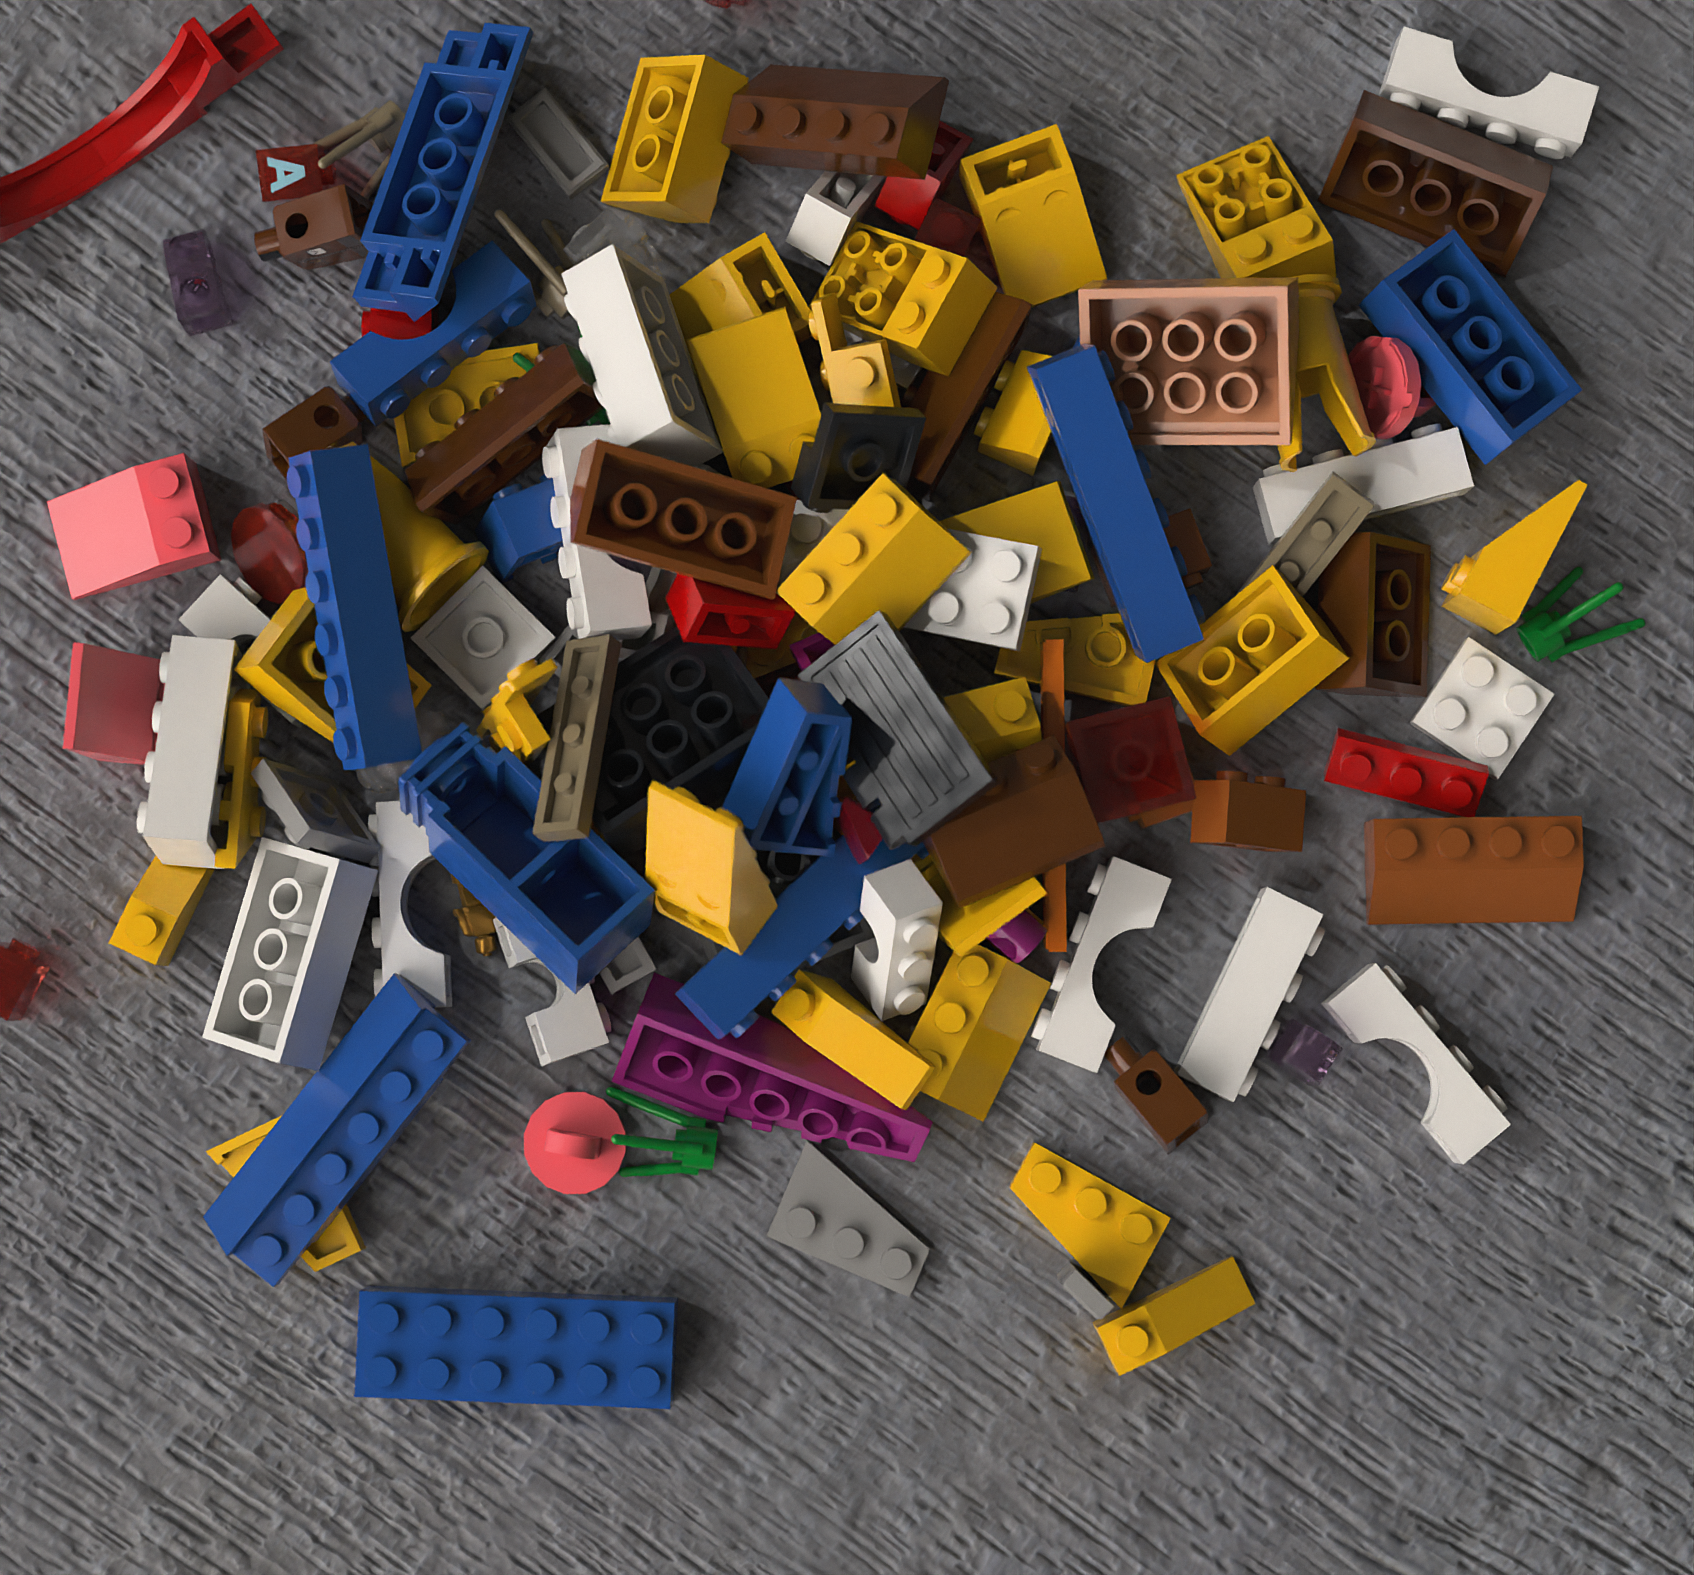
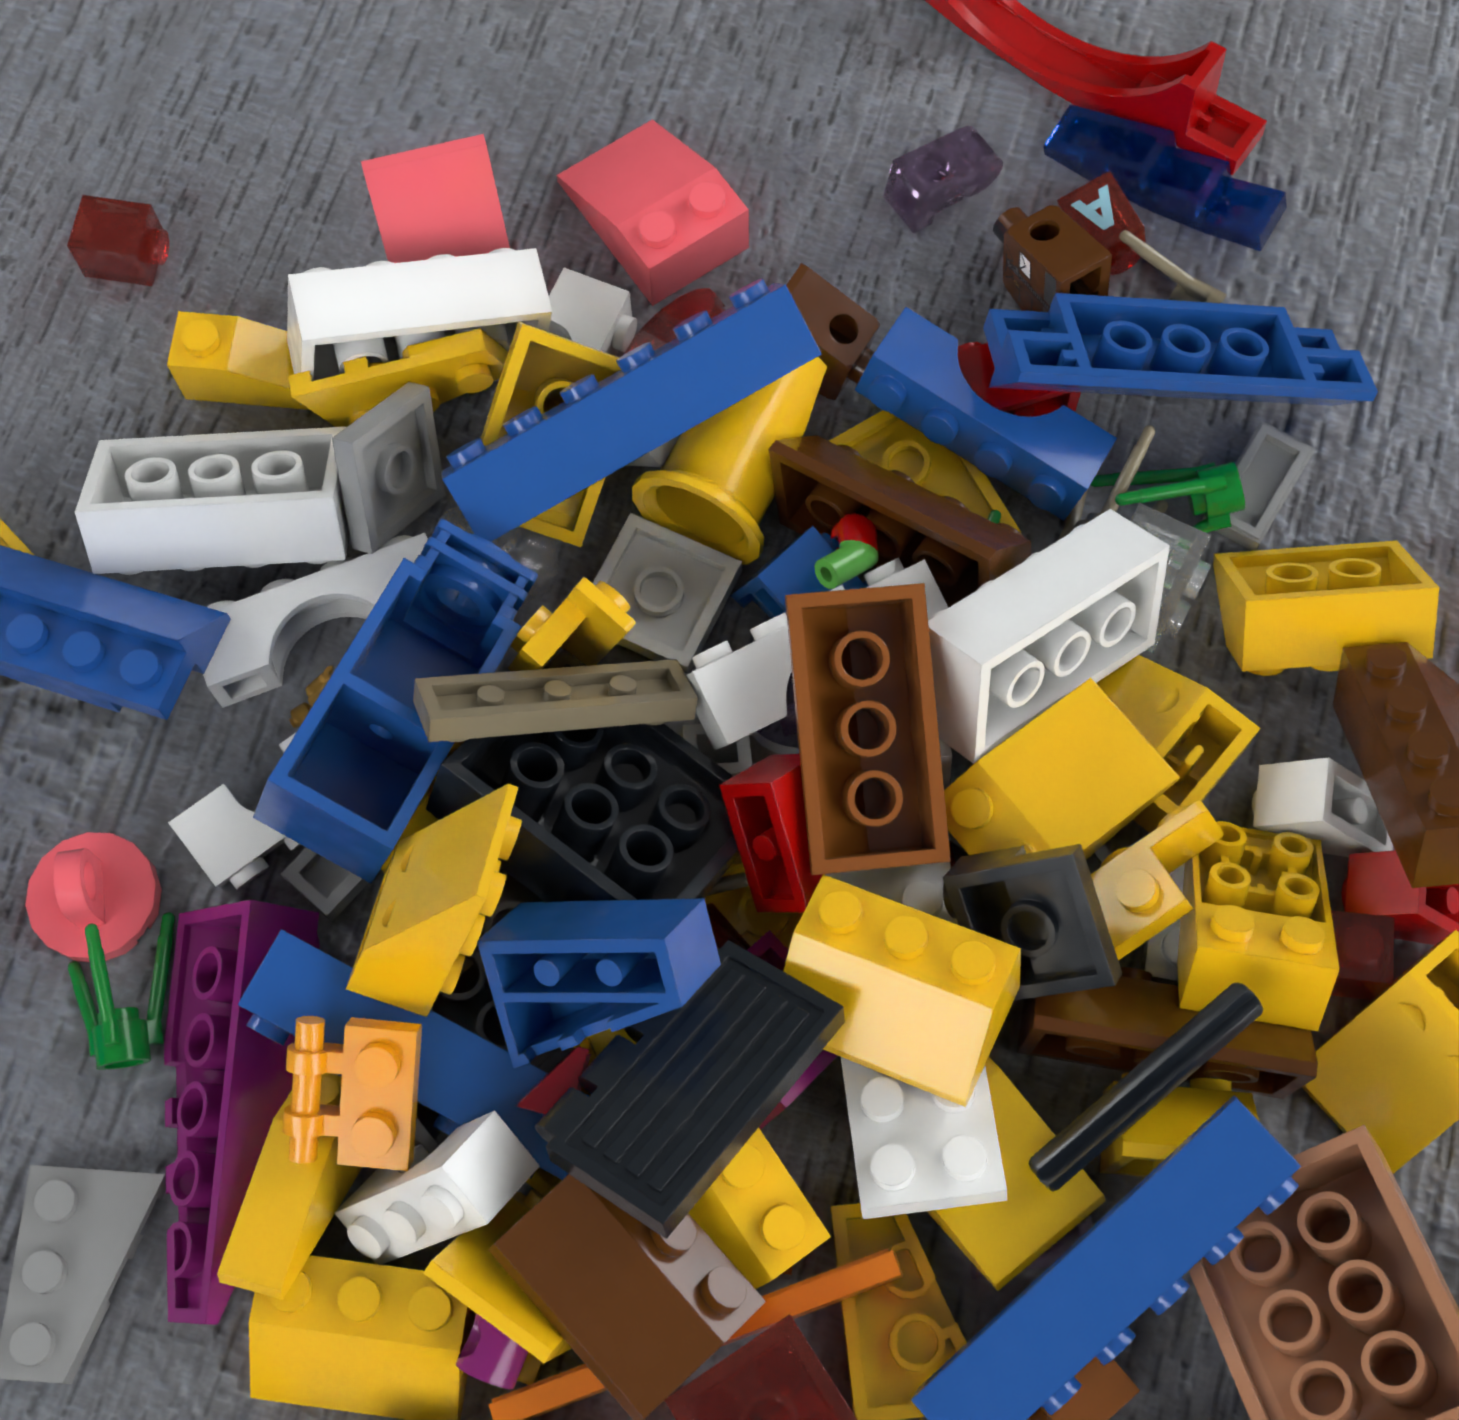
camera: 70 degrees right, 15 degrees down
none -> light orange plate [283,1016,422,1171]
none -> bright green arm [814,513,879,589]
none -> black axle [1028,982,1264,1191]
none -> clear blue slope [1043,105,1287,251]
none -> green plant [1090,462,1245,553]

